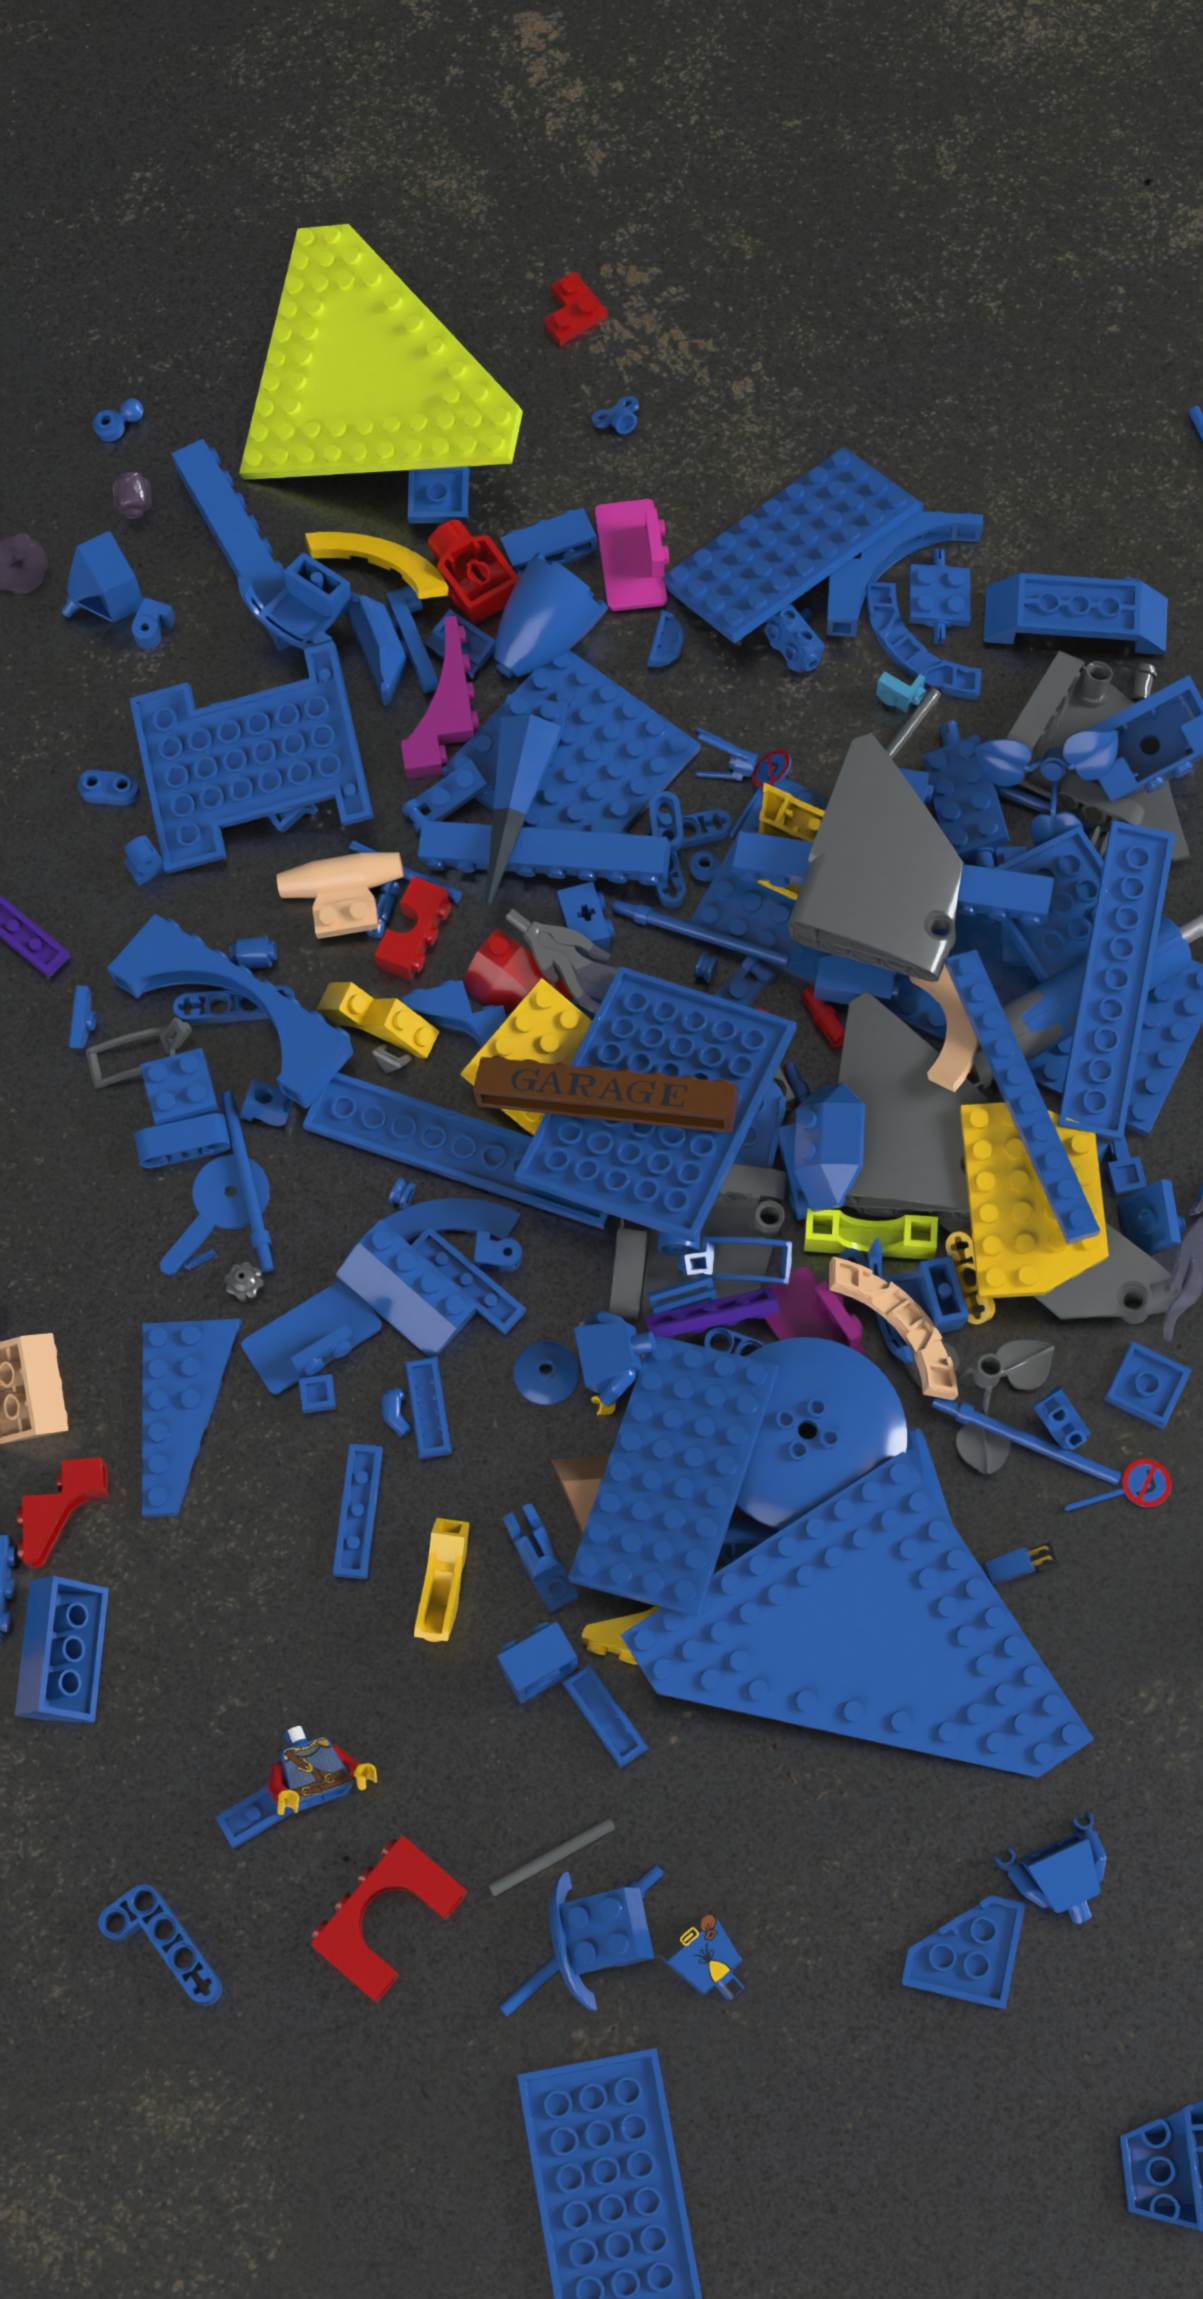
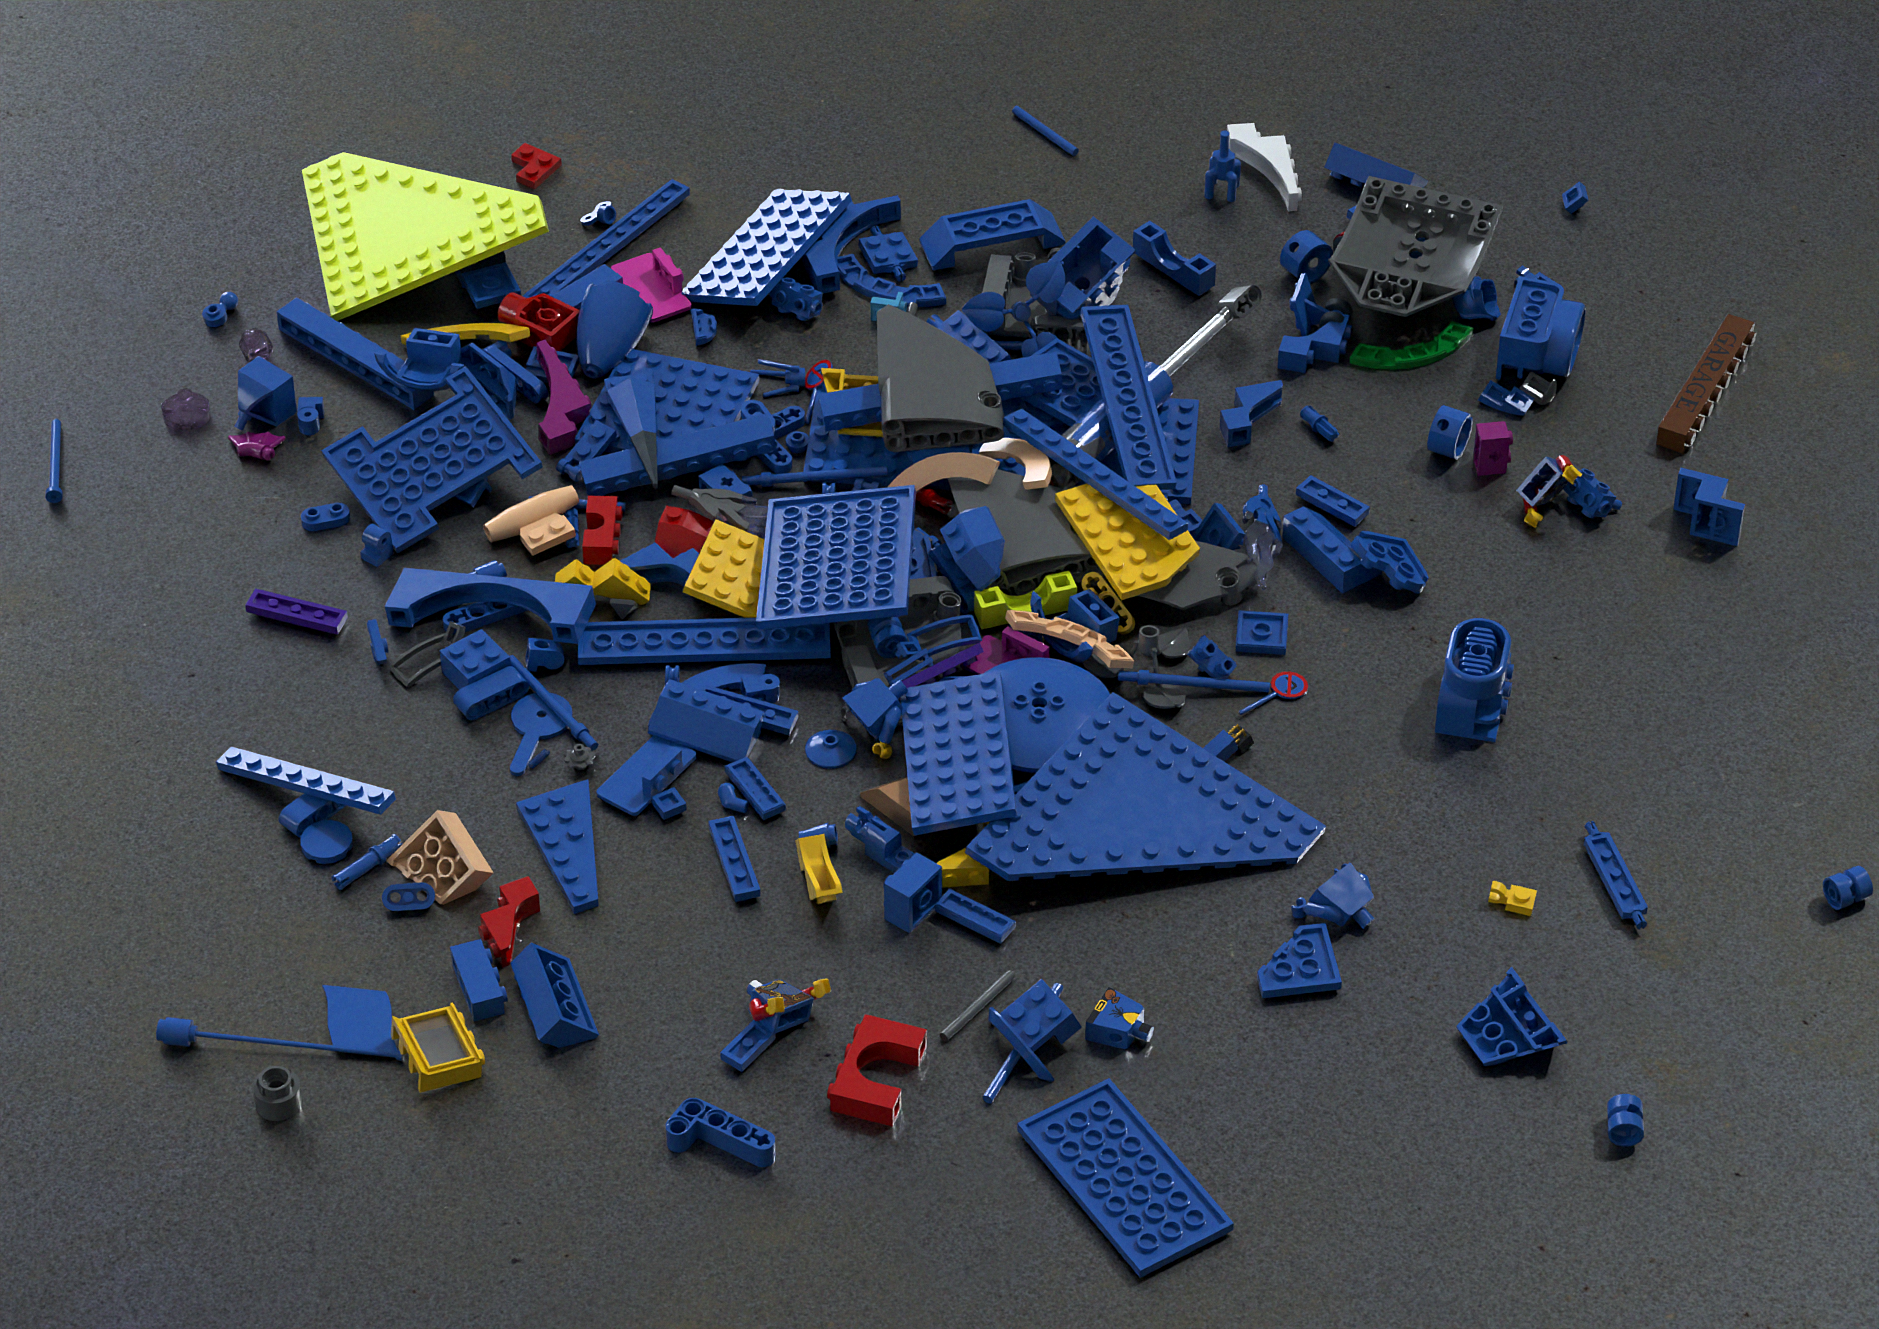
camera: 25 degrees left, 25 degrees down
reddish brown brick [473,1056,739,1134] -> none
none -> magenta arm [228,431,286,461]
none -> blue plate [523,179,690,298]
none -> blue cone [799,822,838,848]
none -> light nougat tile [888,452,1000,494]

